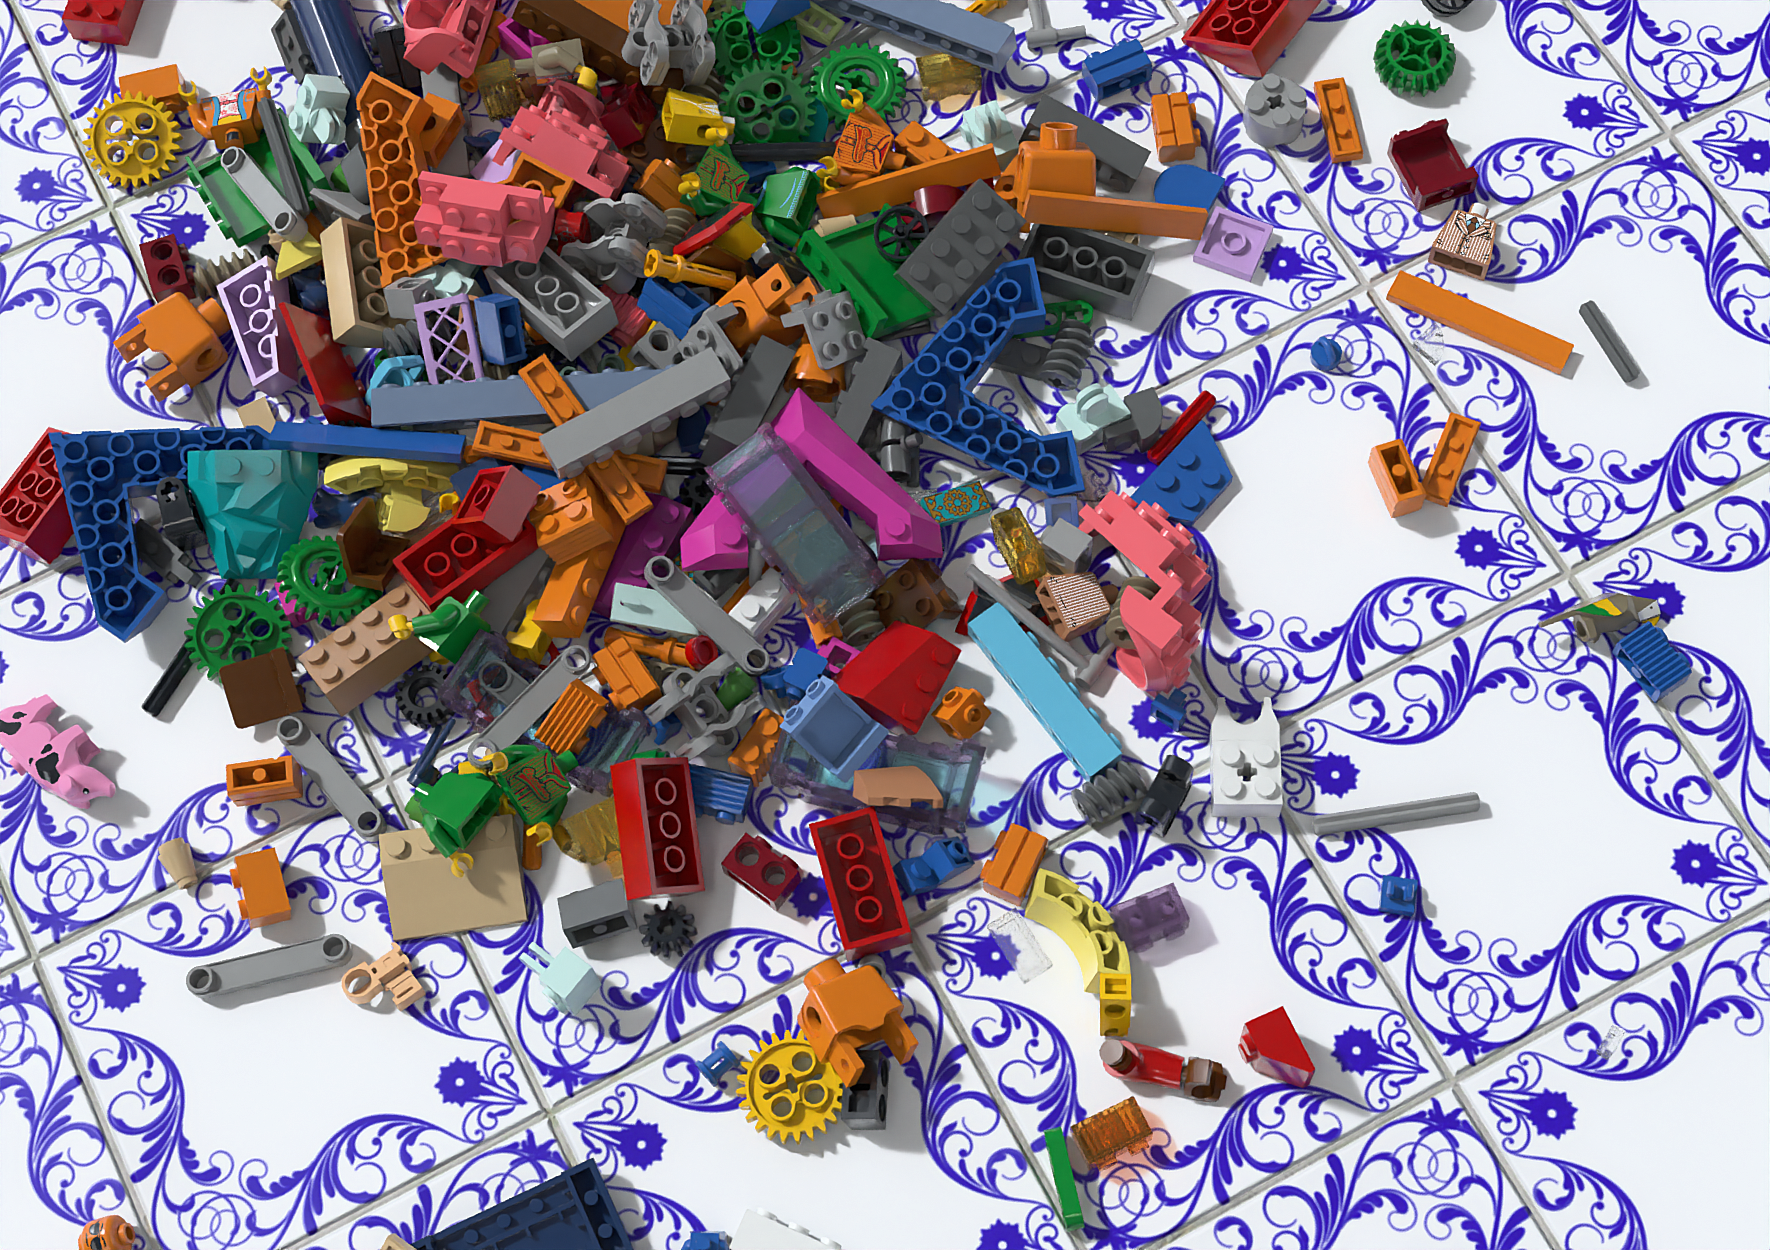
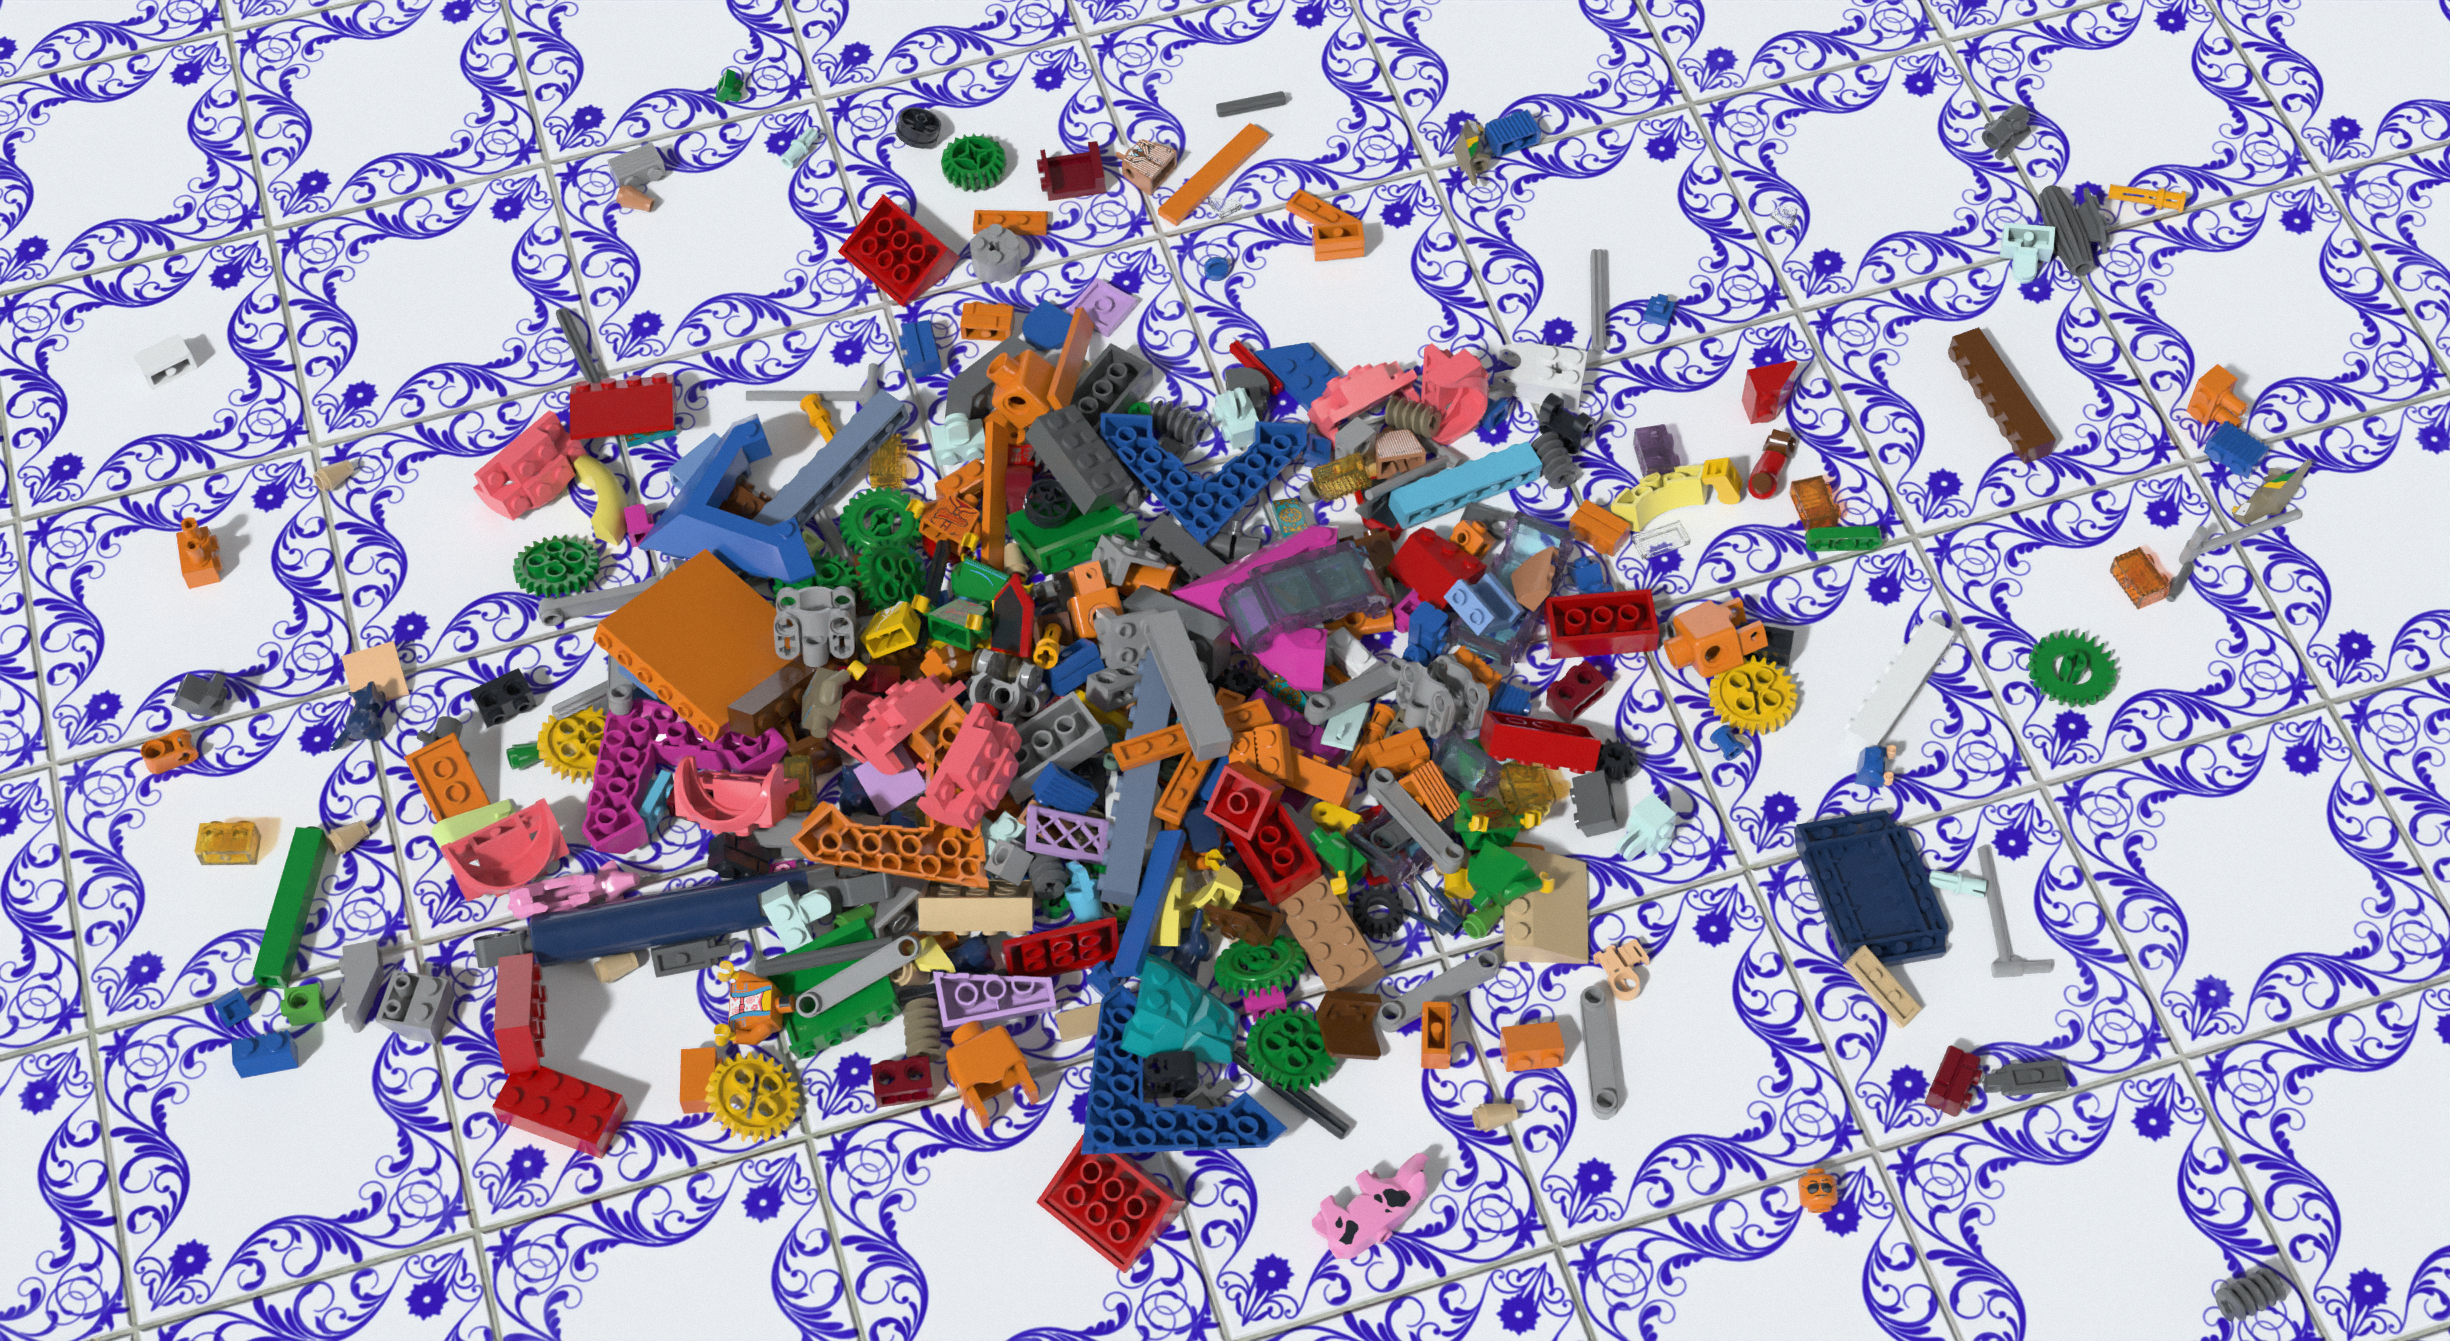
camera: 85 degrees left, 10 degrees down
red tile [685,635,718,670] -> none
none -> dark grey piece [1460,502,1514,540]

